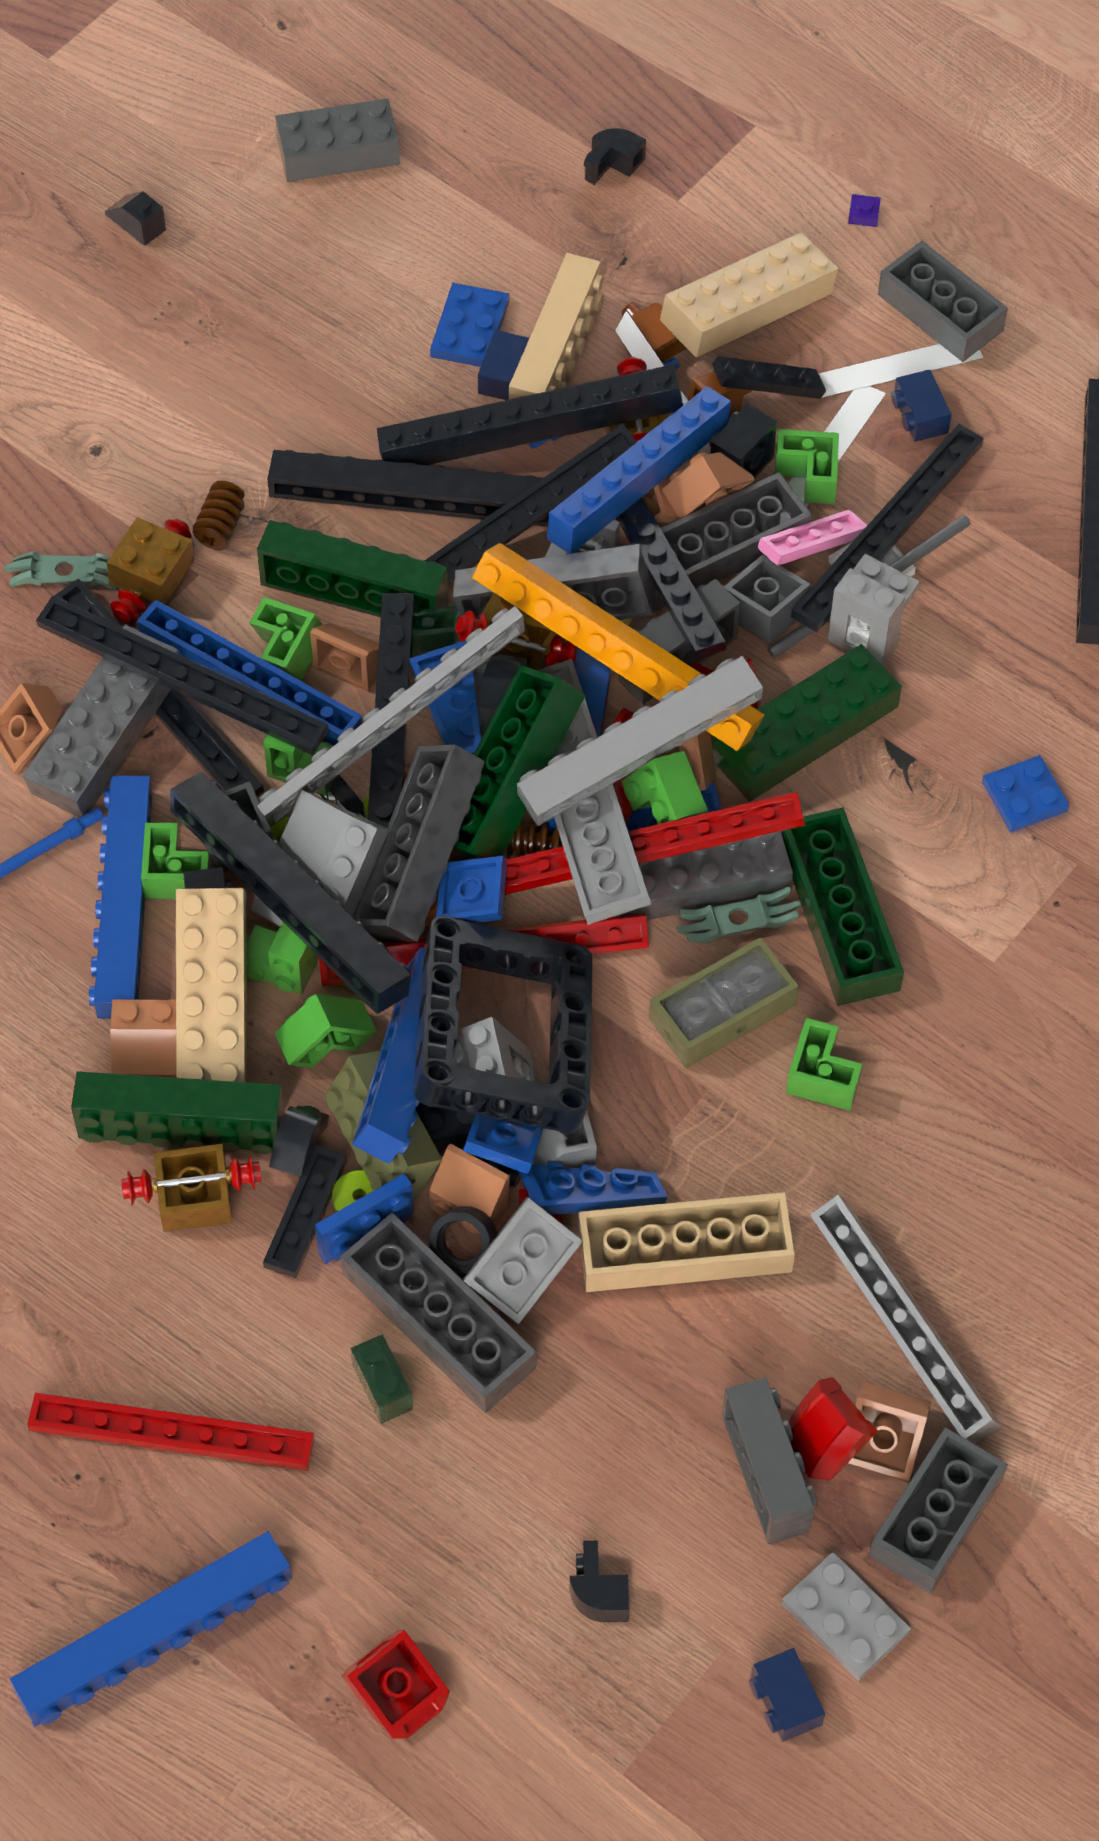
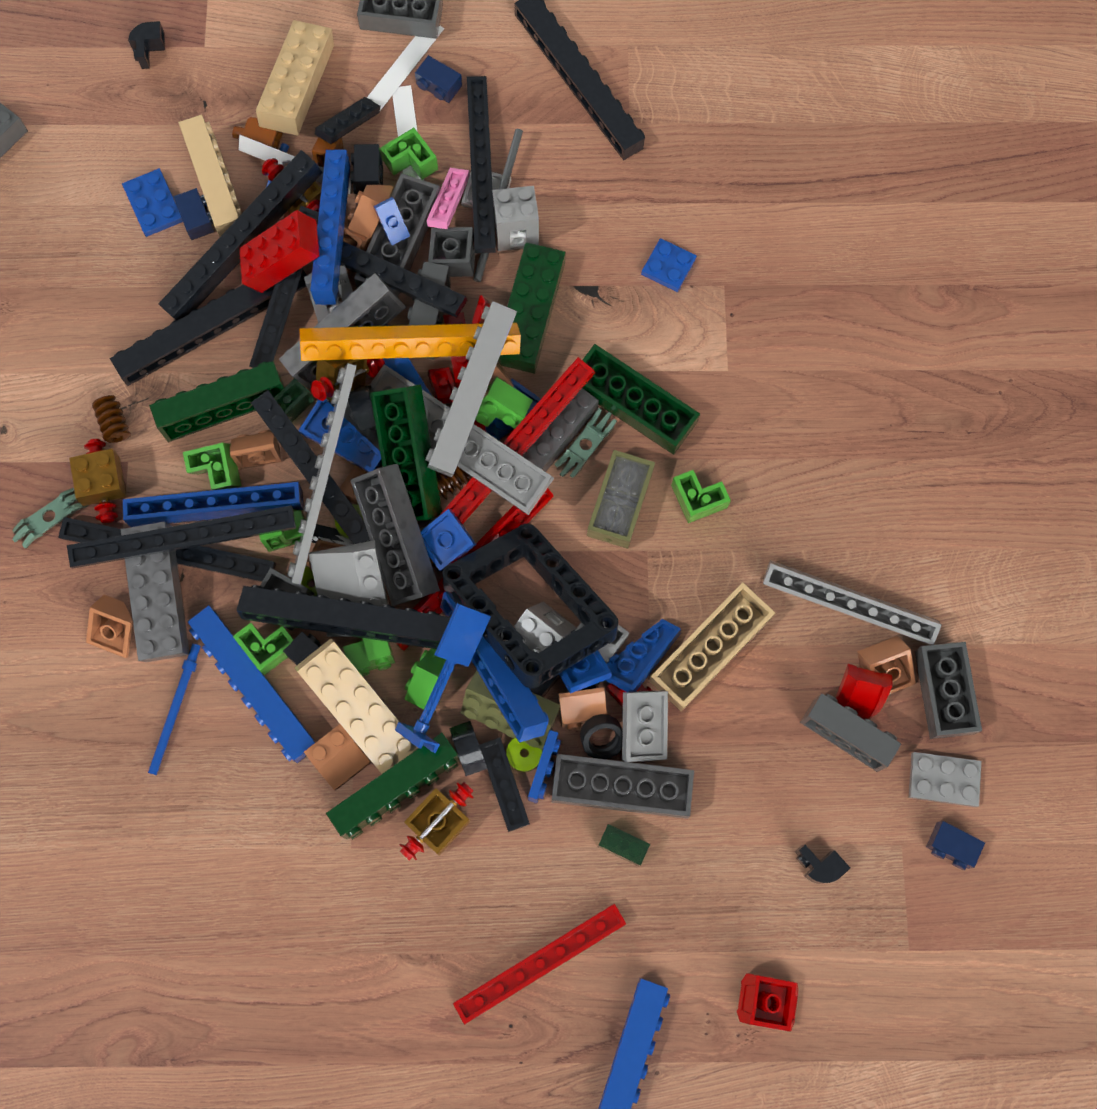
camera: 40 degrees left, 15 degrees up
none -> red brick [239,210,320,293]
none -> plate [373,197,410,245]
none -> blue piece [395,603,491,753]

